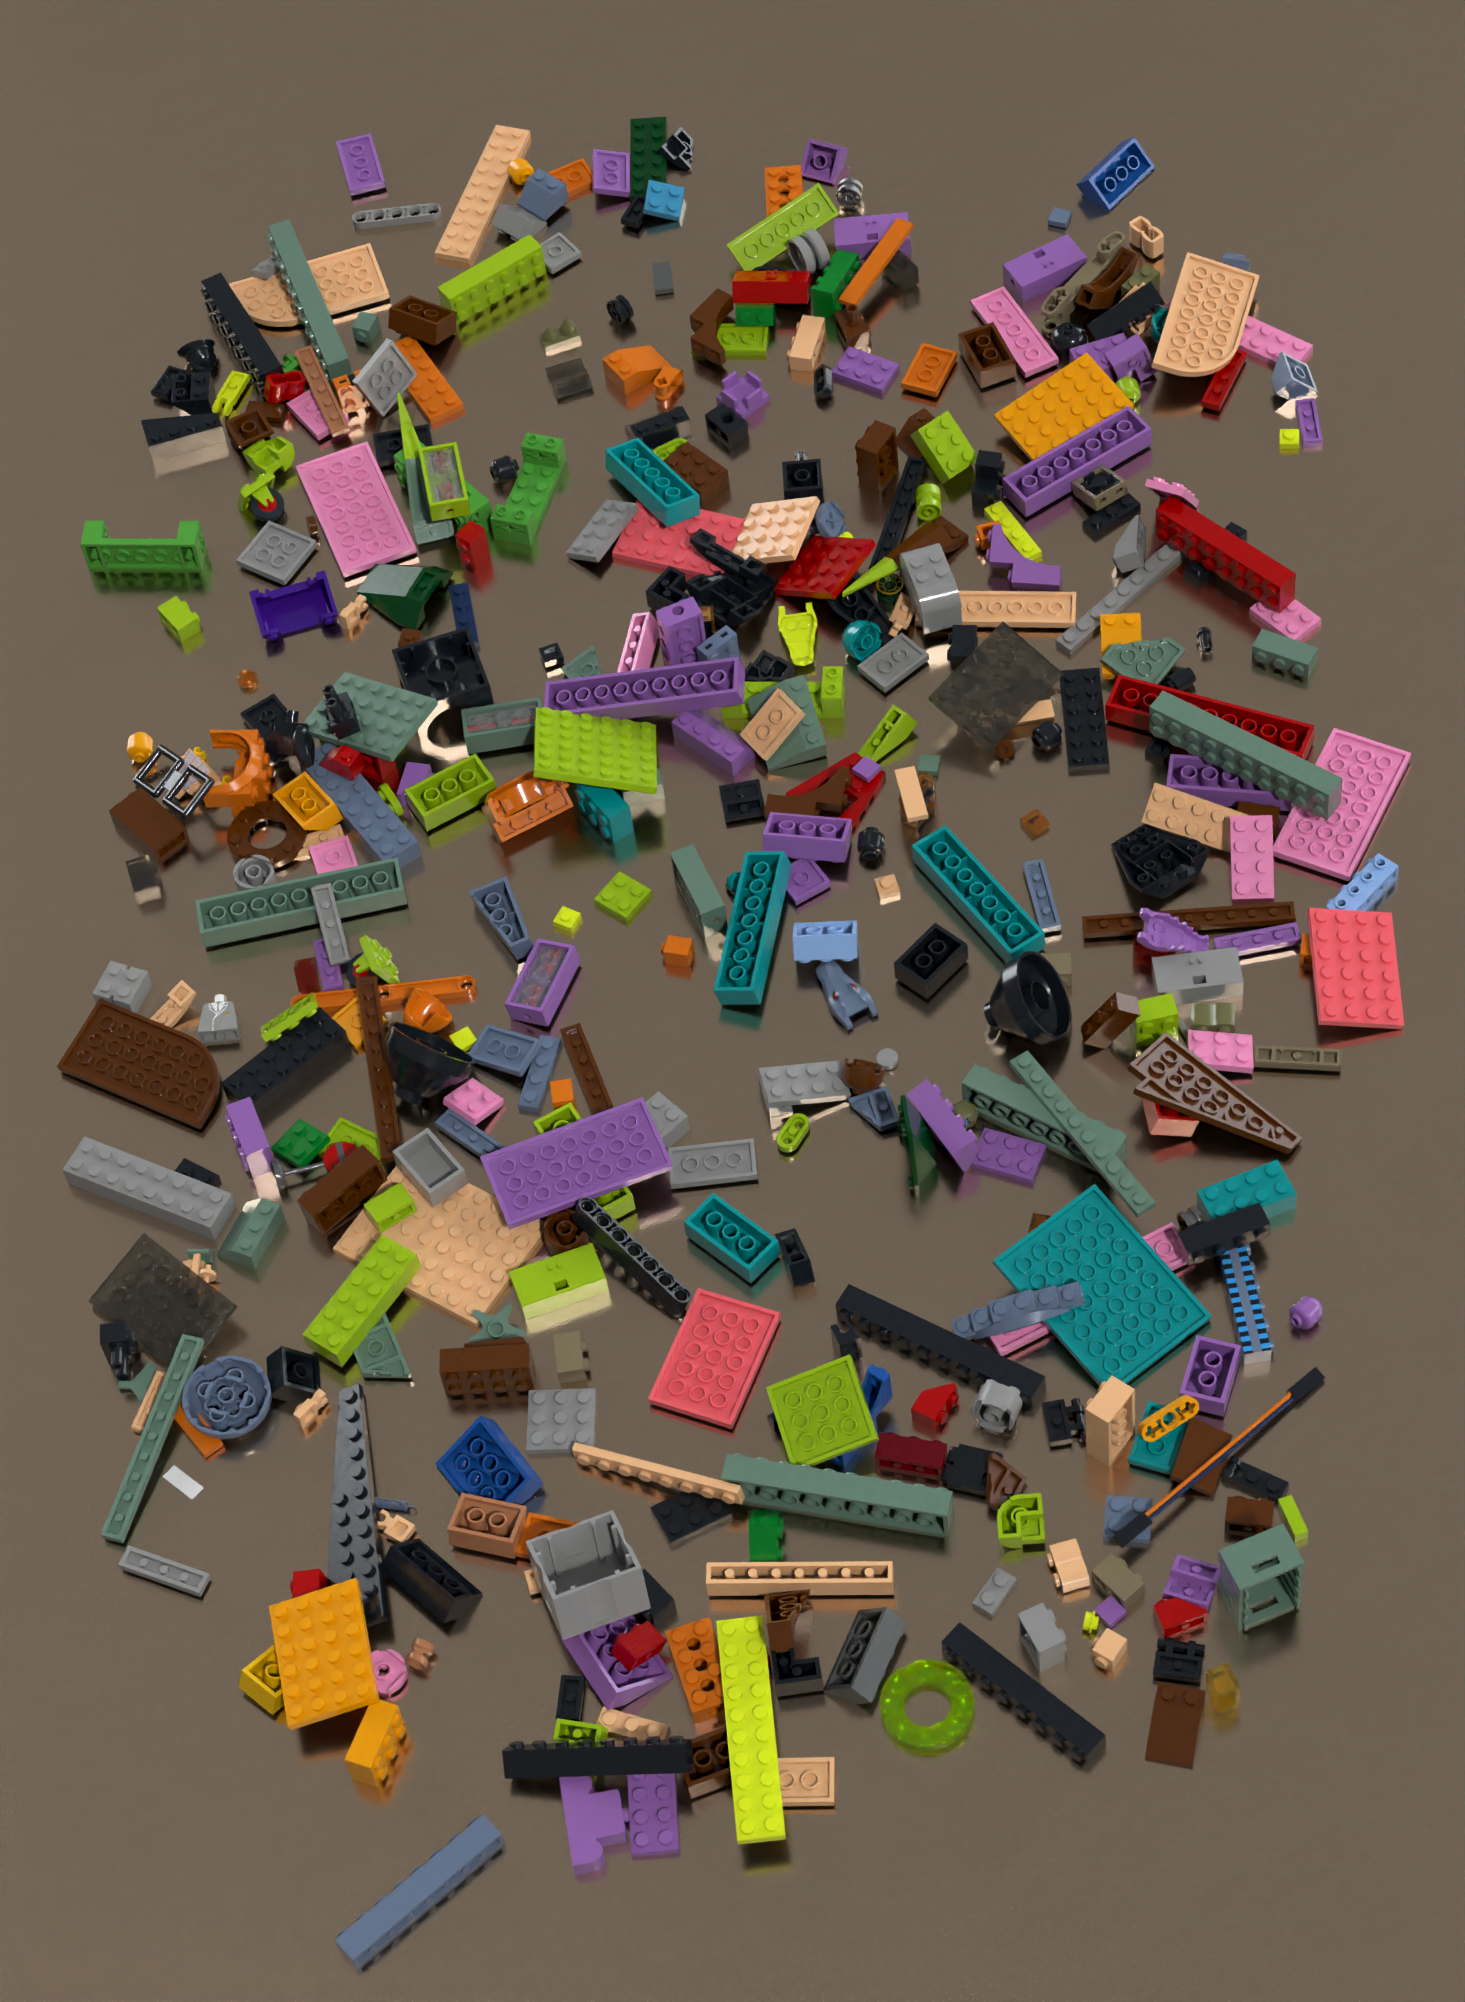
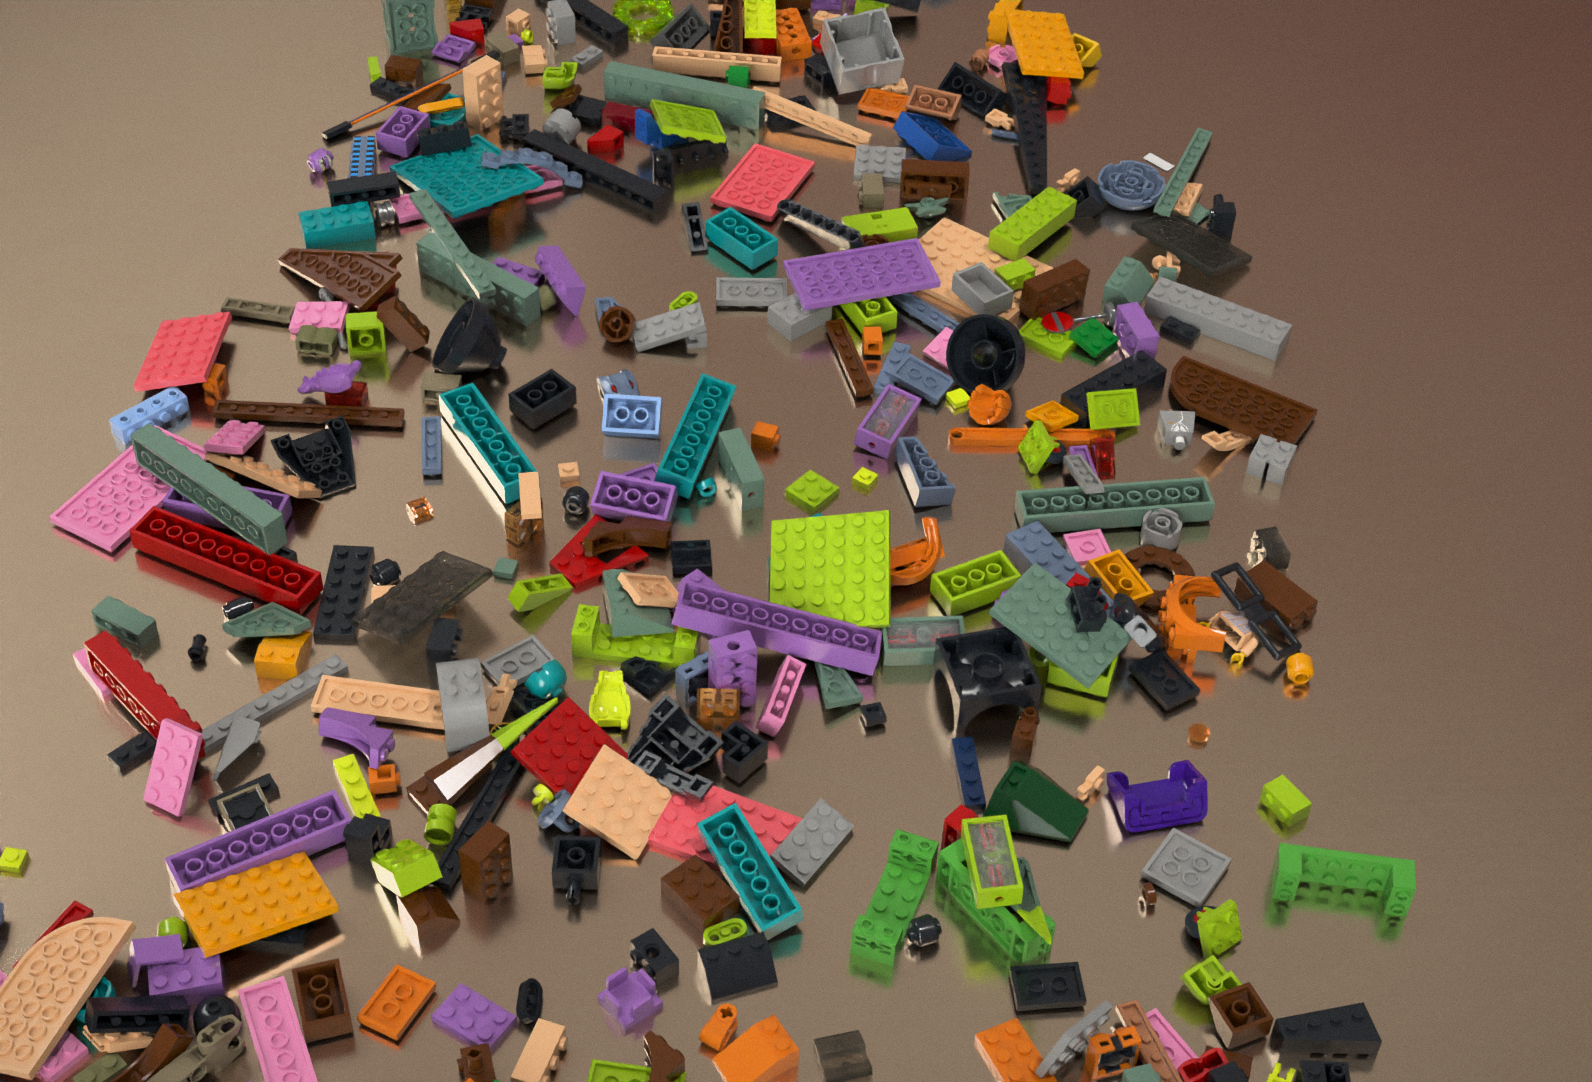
camera: 175 degrees right, 10 degrees down
light grey plate [118,1545,211,1597] -> none
bright pink plate [295,441,417,577] -> none
reddish brown plate [355,976,401,1162] -> none
medium lavender tile [852,756,881,783] -> none
light grey tile [877,1048,898,1070] -> none
dark green wedge [897,1095,938,1197] -> none
light grey brick [1152,947,1244,1005] -> none
medium lavender plate [1213,922,1302,956] -> none
none -> black slope [417,121,472,156]

